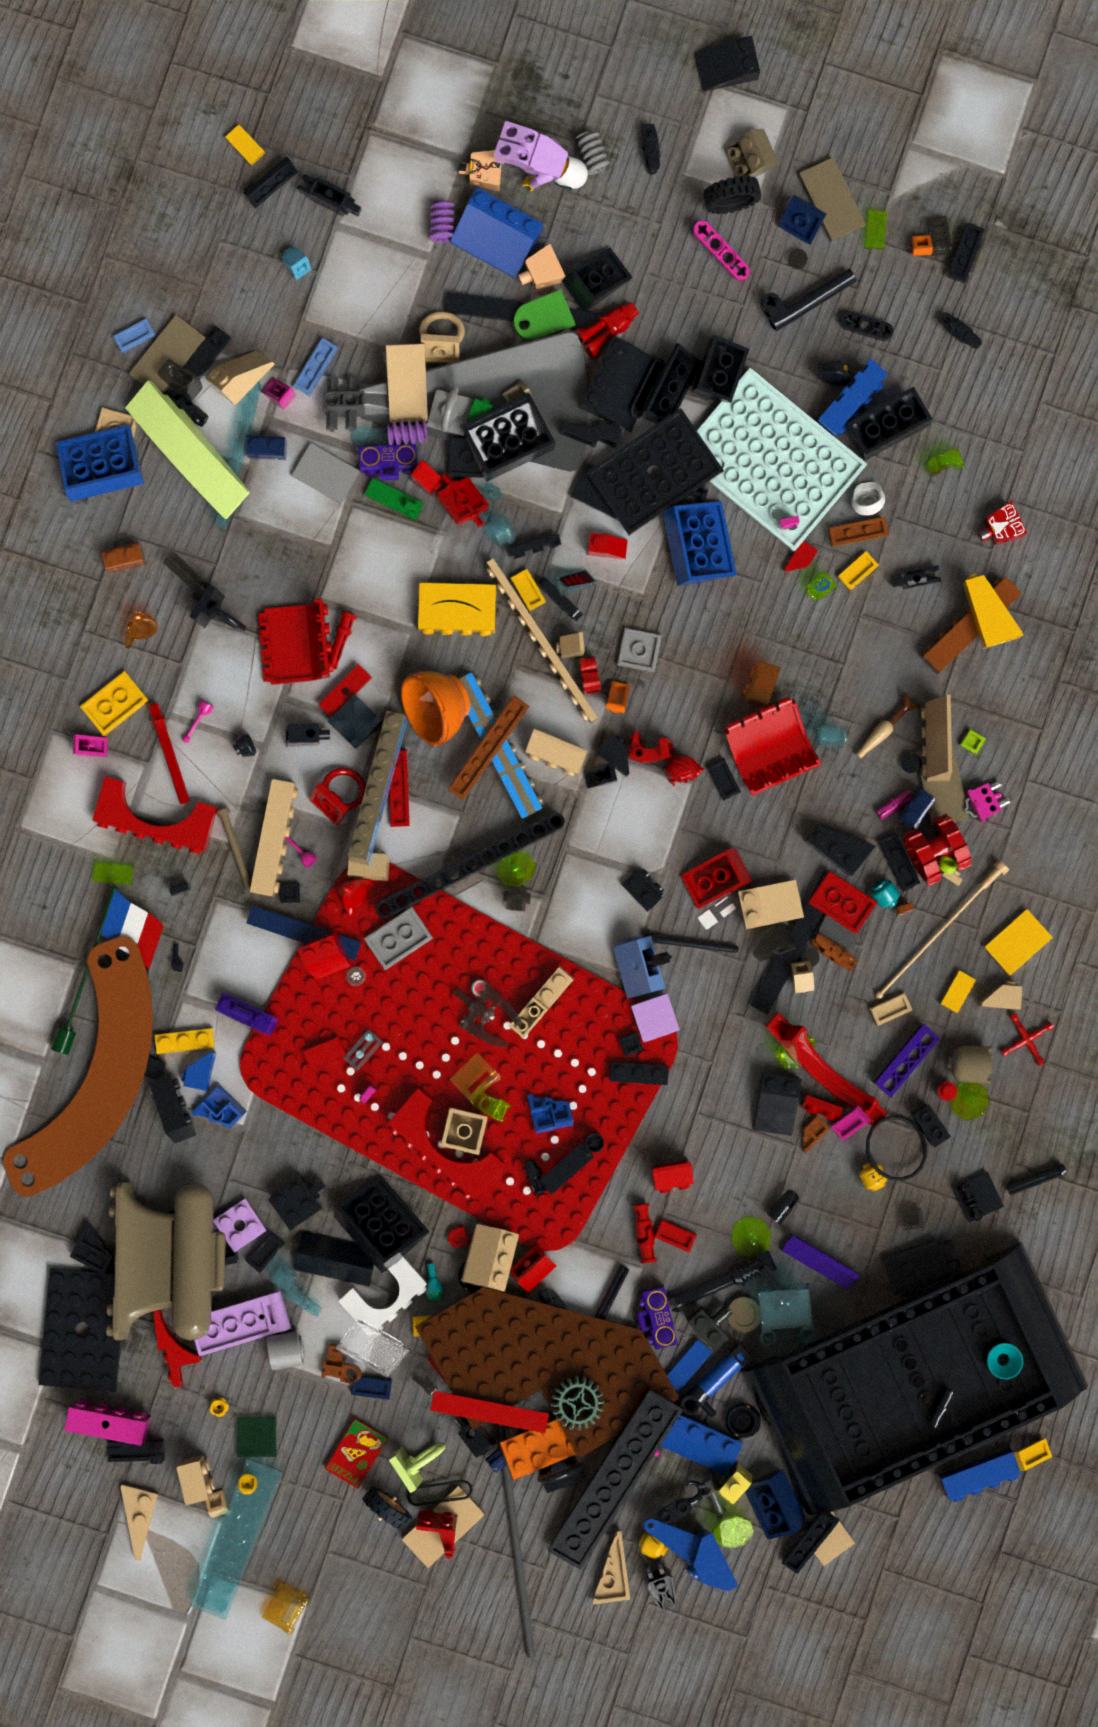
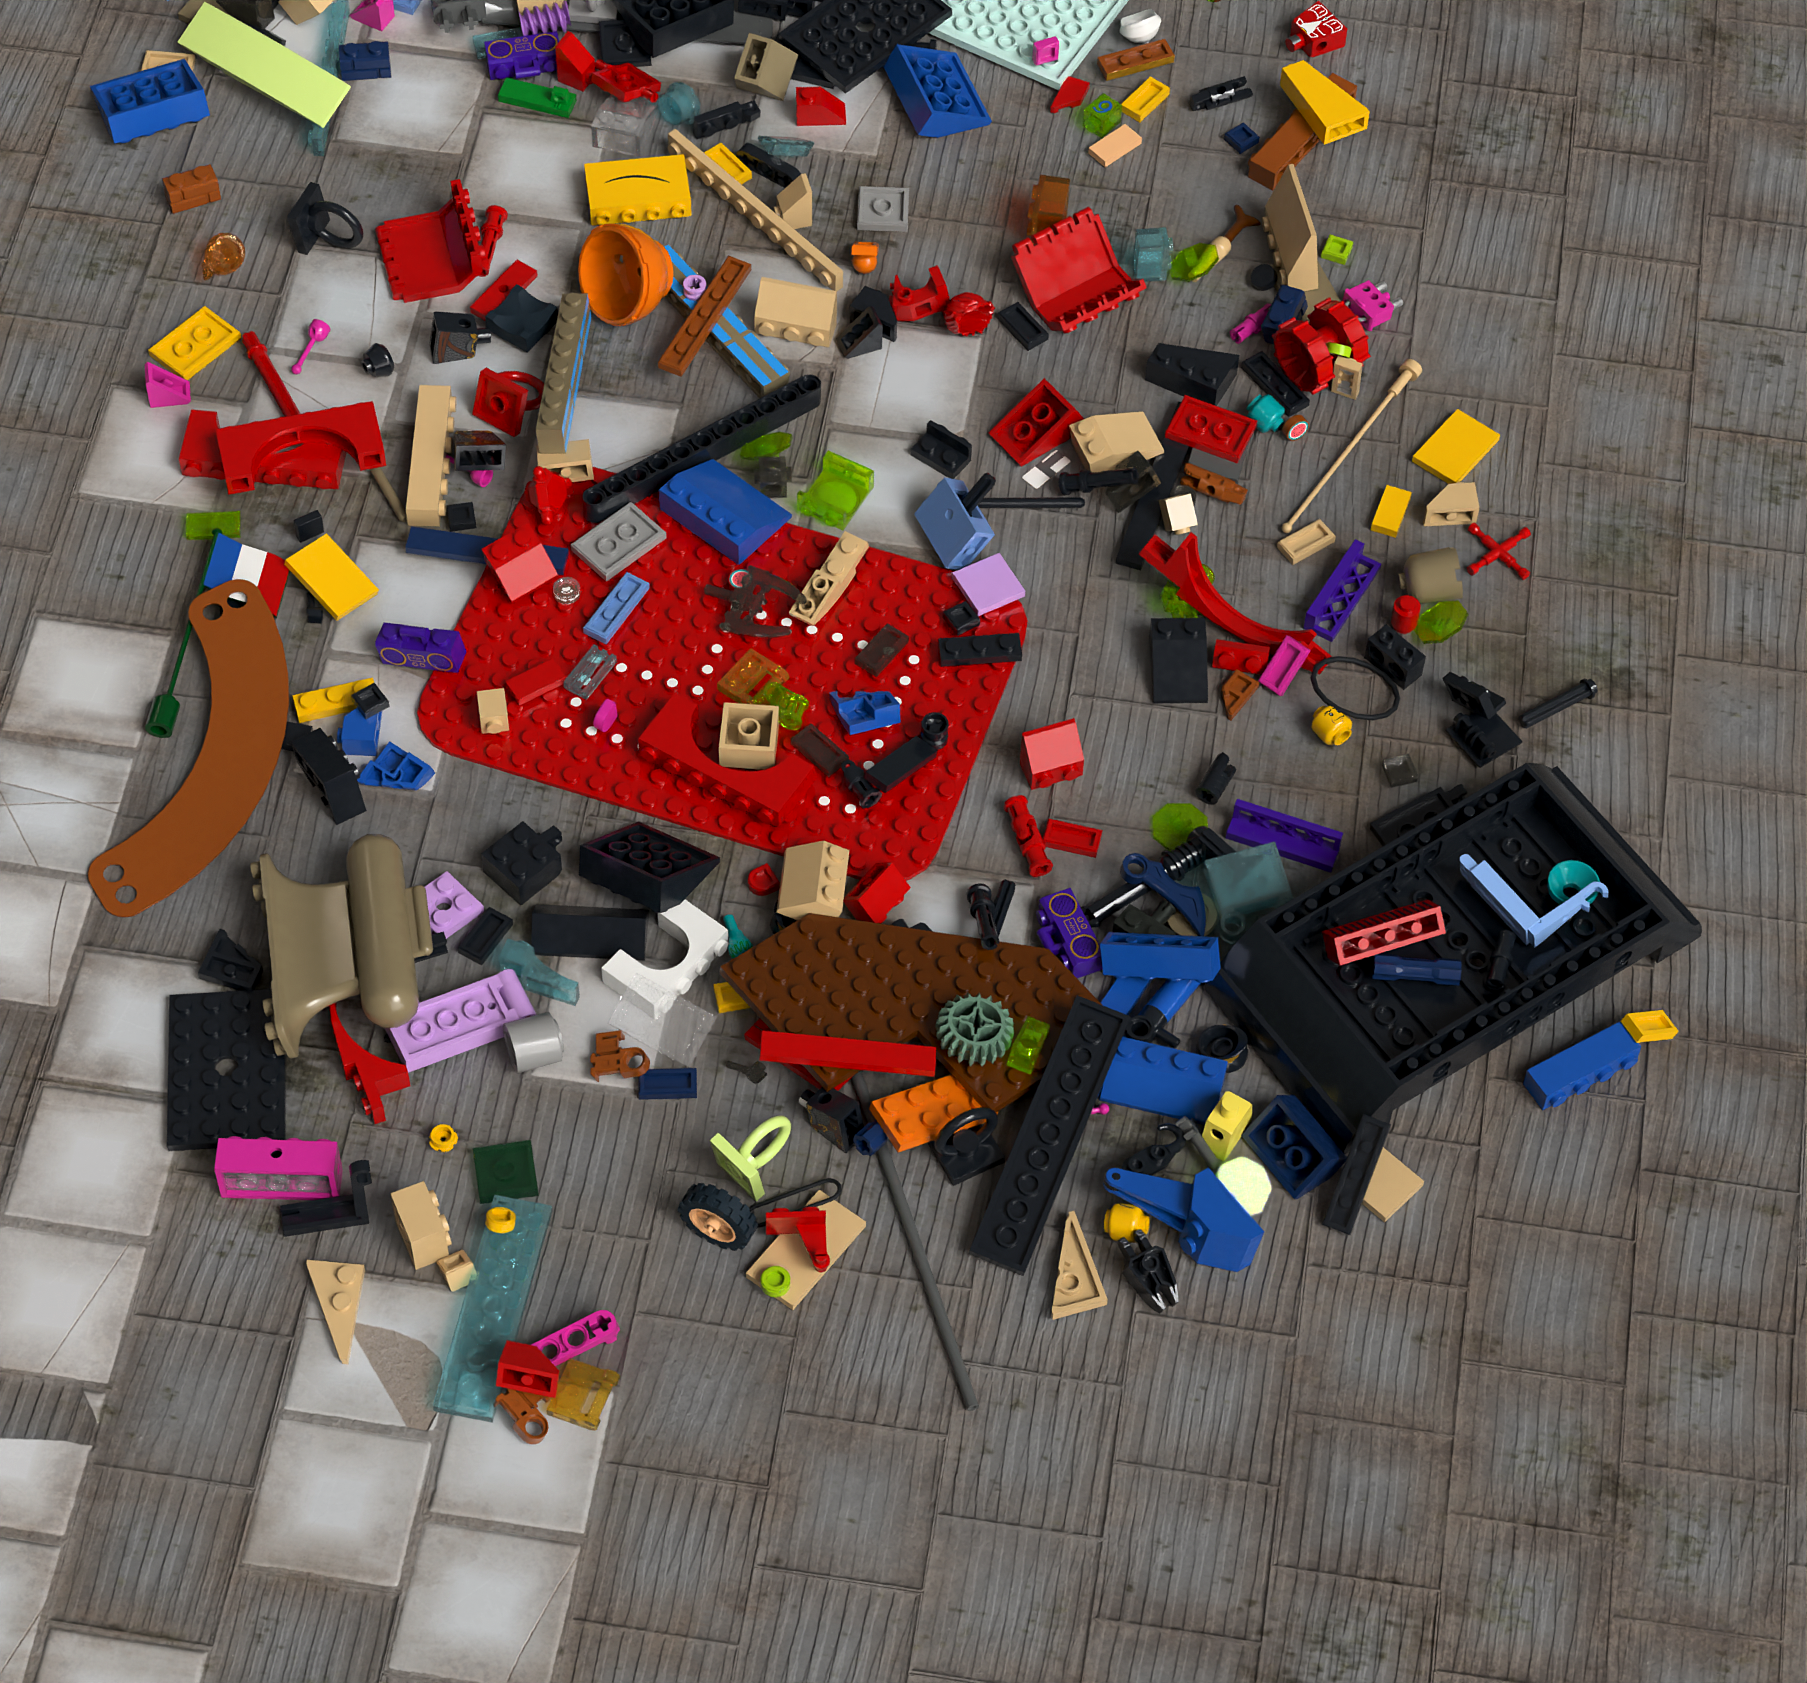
camera: 10 degrees left, 30 degrees down
clear smoke hinge [163,553,210,602] -> none
light grey tile [292,443,360,505] -> none
tile [325,1418,388,1489] -> none
red tile [389,750,410,827] -> none
clear light blue plant [482,484,503,502] -> none
red leg [580,656,601,695] -> none
none -> red arch [215,401,386,495]
none -> yellow tile [284,533,379,621]
none -> black tile [351,683,390,719]
none -> black torso [454,430,506,471]
none -> tan brick [477,688,509,734]
none -> dark orange piece [493,1388,551,1444]
none -> red slope [496,1340,559,1398]
none -> dark pink beam [531,1310,620,1366]
none -> medium blue tile [583,572,650,644]
none -> blue slope [659,459,792,565]
none -> lavender bush [683,275,706,301]
none -> dark tan slope [734,33,798,101]
none -> lime tile [760,1266,790,1297]
none -> clear smoke tile [791,723,849,777]
none -> clear neon green panel [797,450,874,531]
none -> clear smoke tile [855,623,909,677]
none -> black pin [966,883,999,950]
none -> clear neon green leg [1007,1016,1050,1075]
none -> black pin [1058,467,1139,496]
none -> light nougat tile [1088,124,1142,167]
none -> blue brick [1100,932,1221,983]
none -> dark blue piece [1120,853,1206,937]
none -> clear neon green piece [1169,243,1219,282]
none -> dark blue tile [1224,122,1260,154]
none -> red brick [1322,899,1446,965]
none -> dark blue axle [1372,953,1462,986]
none -> black bracket [1442,672,1506,720]
none -> light blue hinge [1460,854,1608,948]

